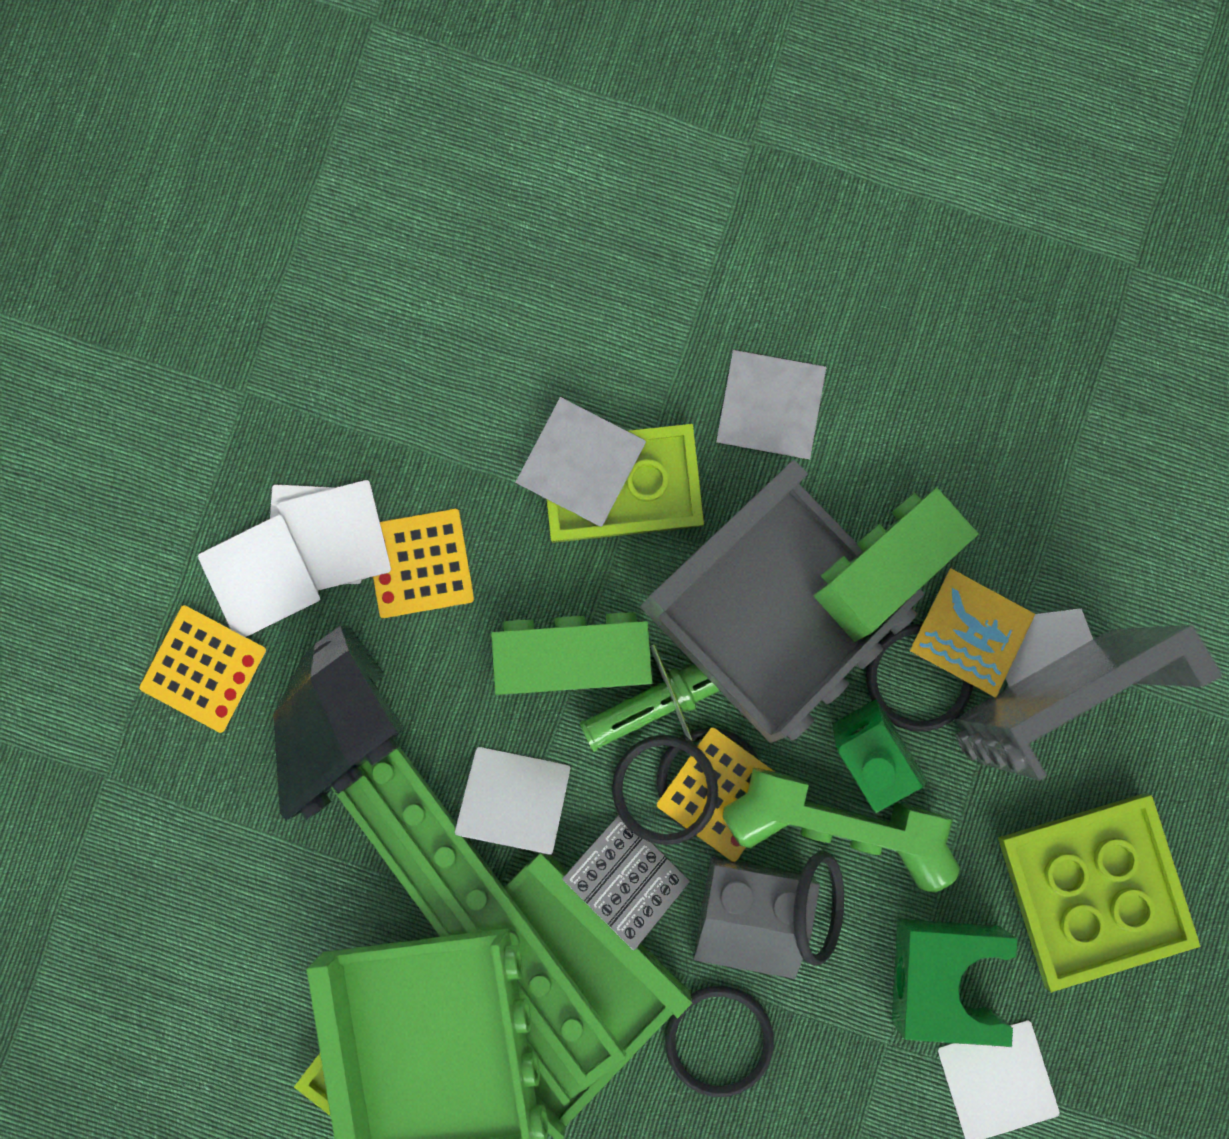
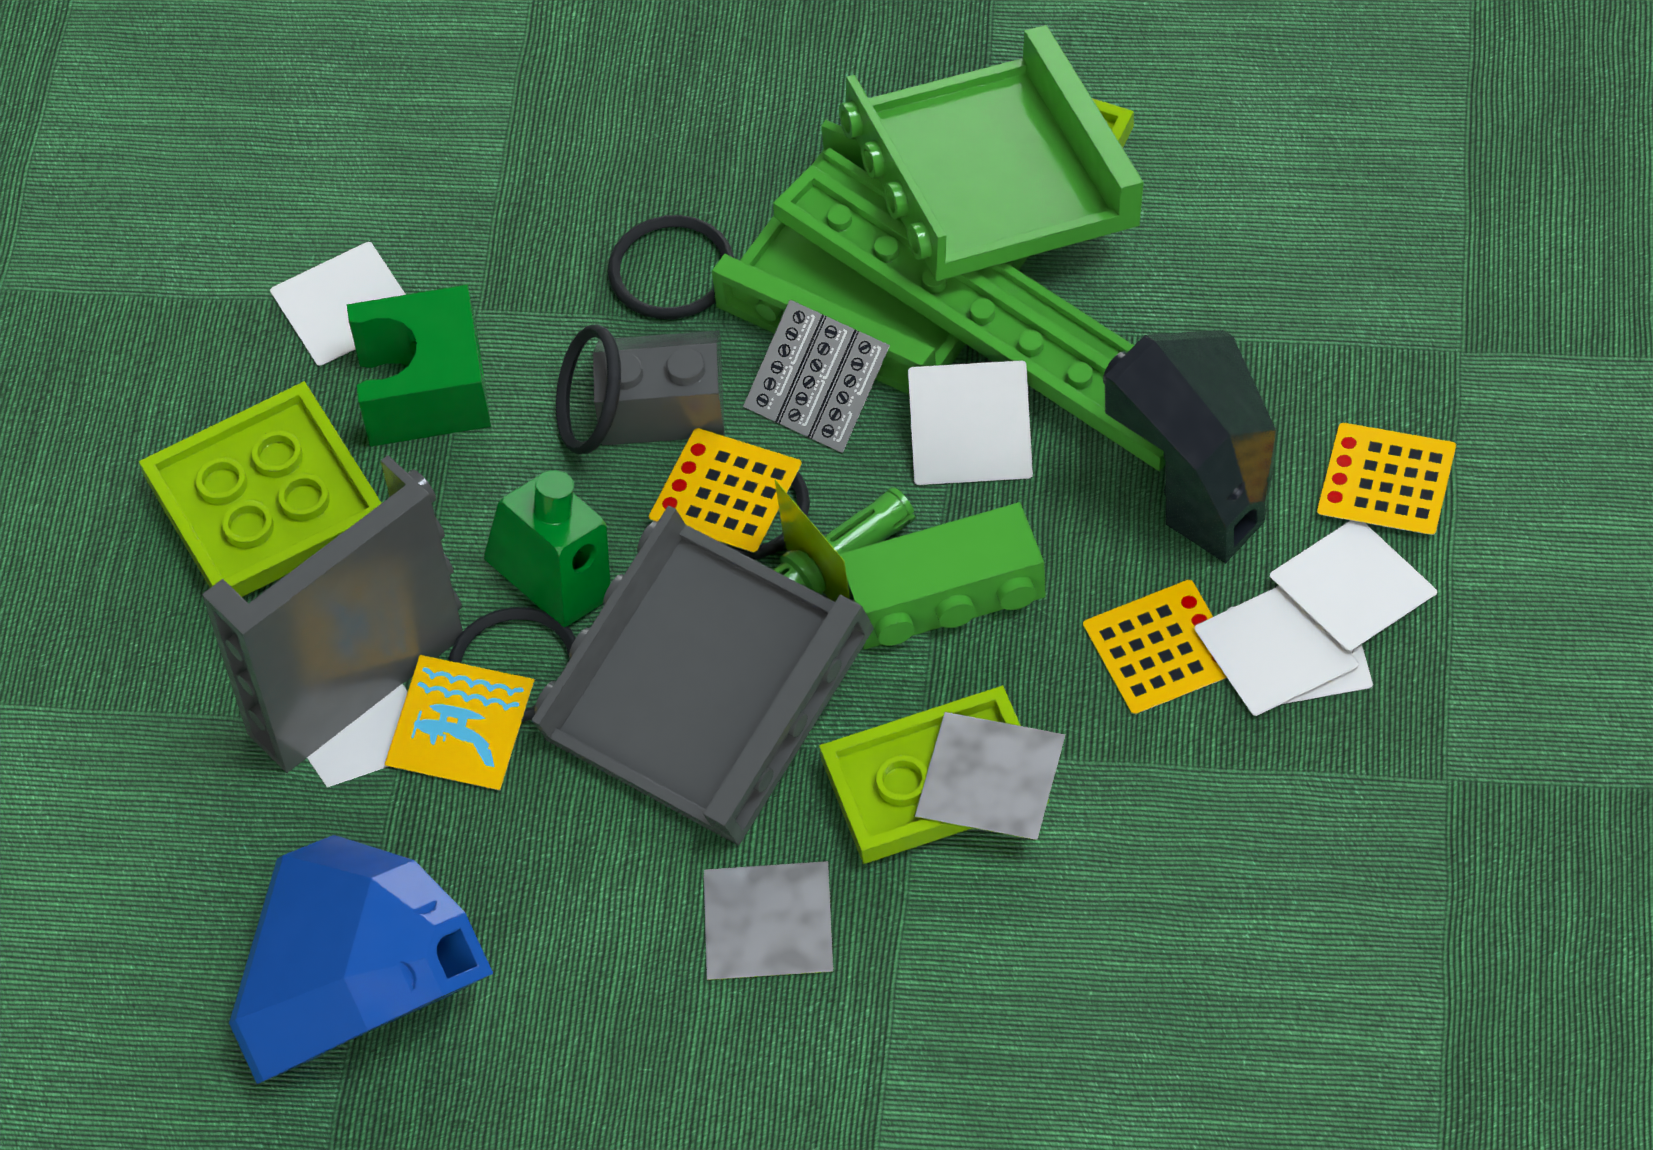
camera: 170 degrees right, 30 degrees down
black tyre [612,735,718,845] -> none
bright green plate [723,768,960,893] -> none
bright green brick [813,488,979,642] -> none
none -> blue brick [229,835,493,1084]

